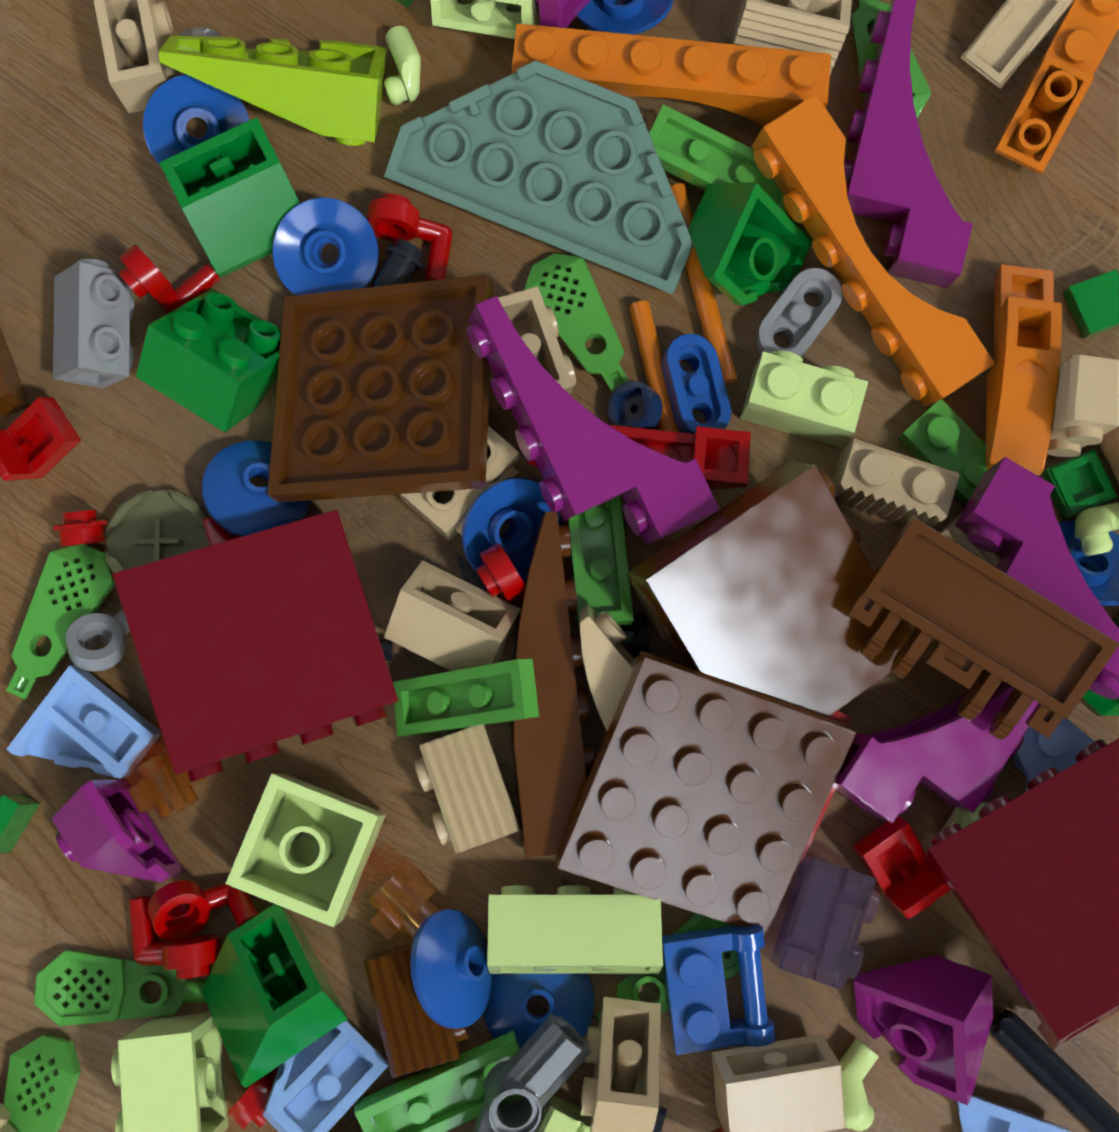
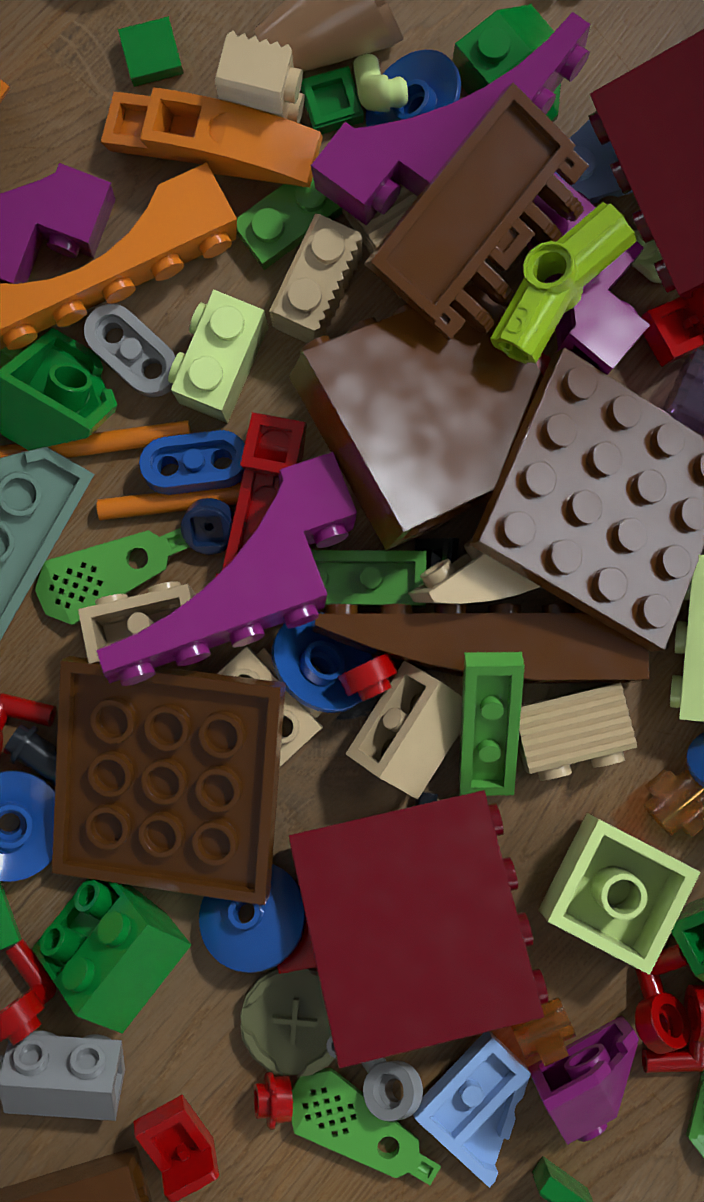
camera: 80 degrees left, 5 degrees up
none -> lime piece [490,202,637,364]

